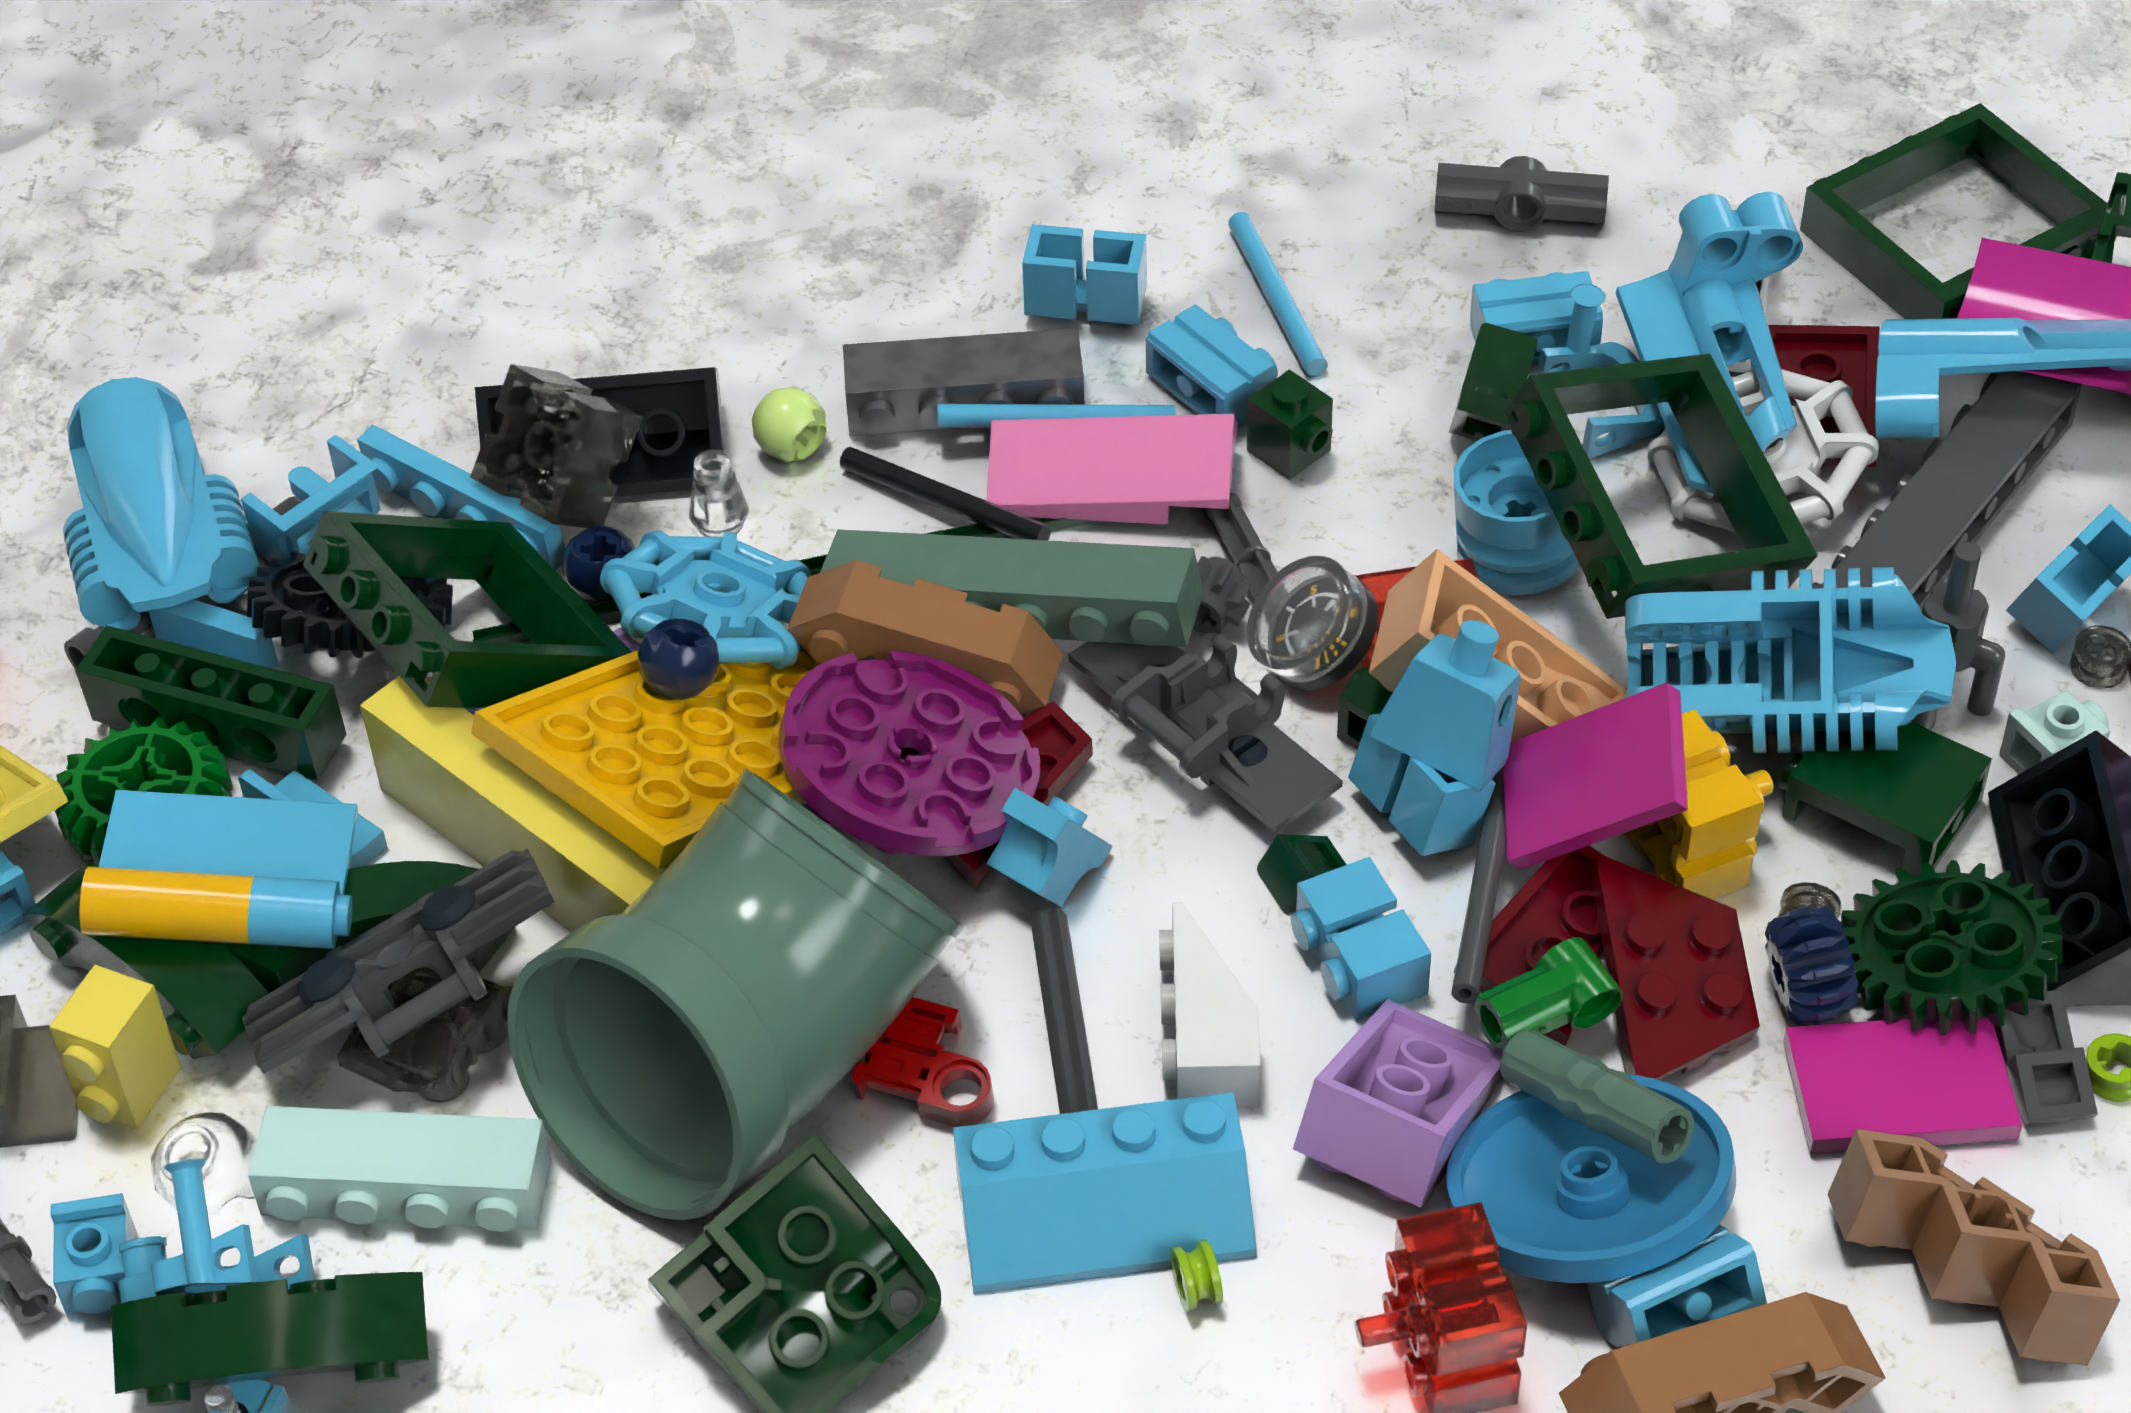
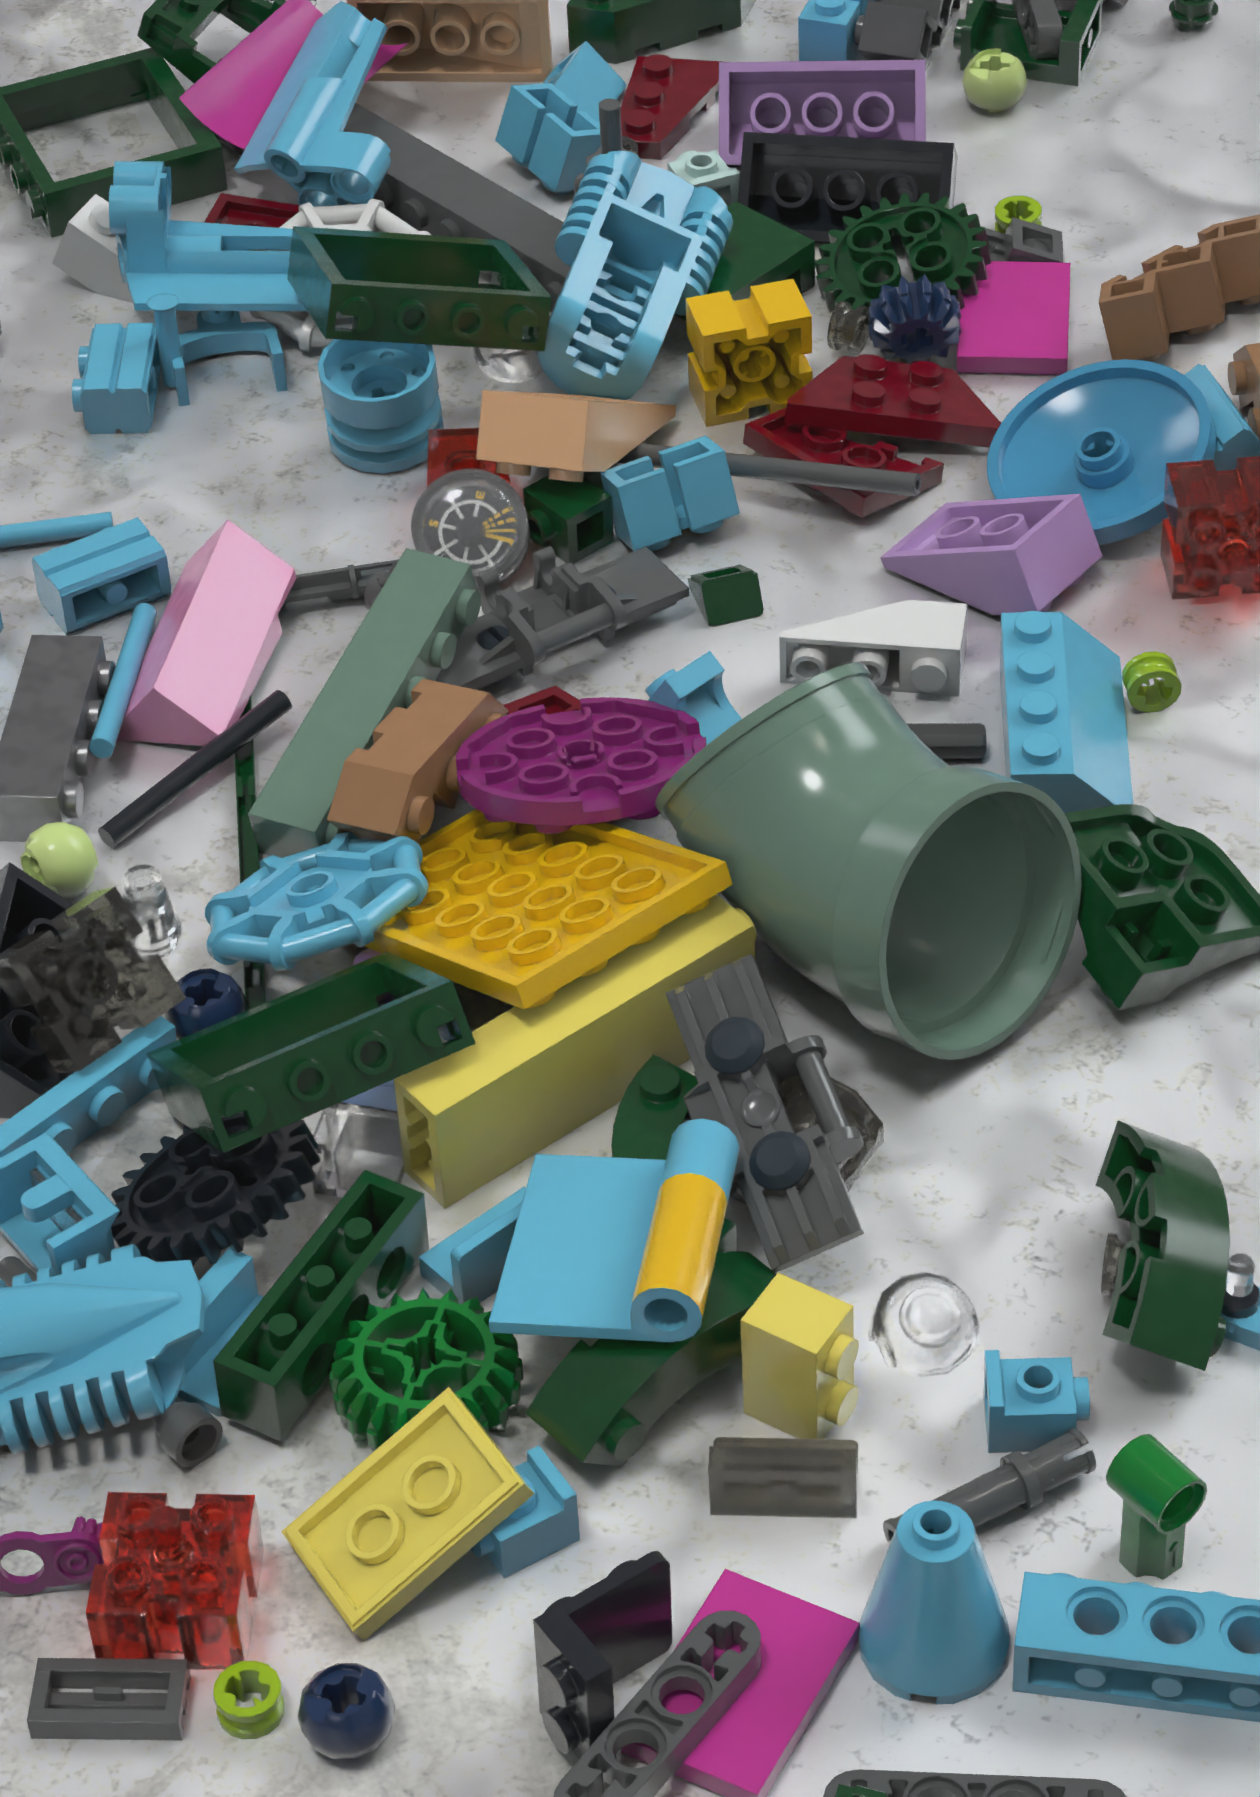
camera: 80 degrees left, 5 degrees down
medium azure piece [118,1158,315,1303] -> none
light aqua brick [248,1106,551,1232] -> none
dark blue piece [638,618,720,700] -> none
dark green brick [1247,369,1333,480] -> none
medium azure piece [1290,857,1431,1021] -> none
medium azure torso [1370,620,1521,792] -> none
dark green bracket [1449,323,1538,441] -> none
green piece [1474,937,1623,1050] -> none
sand green axle [1500,1029,1694,1164] -> none
dark pink tile [1503,682,1688,870] -> none

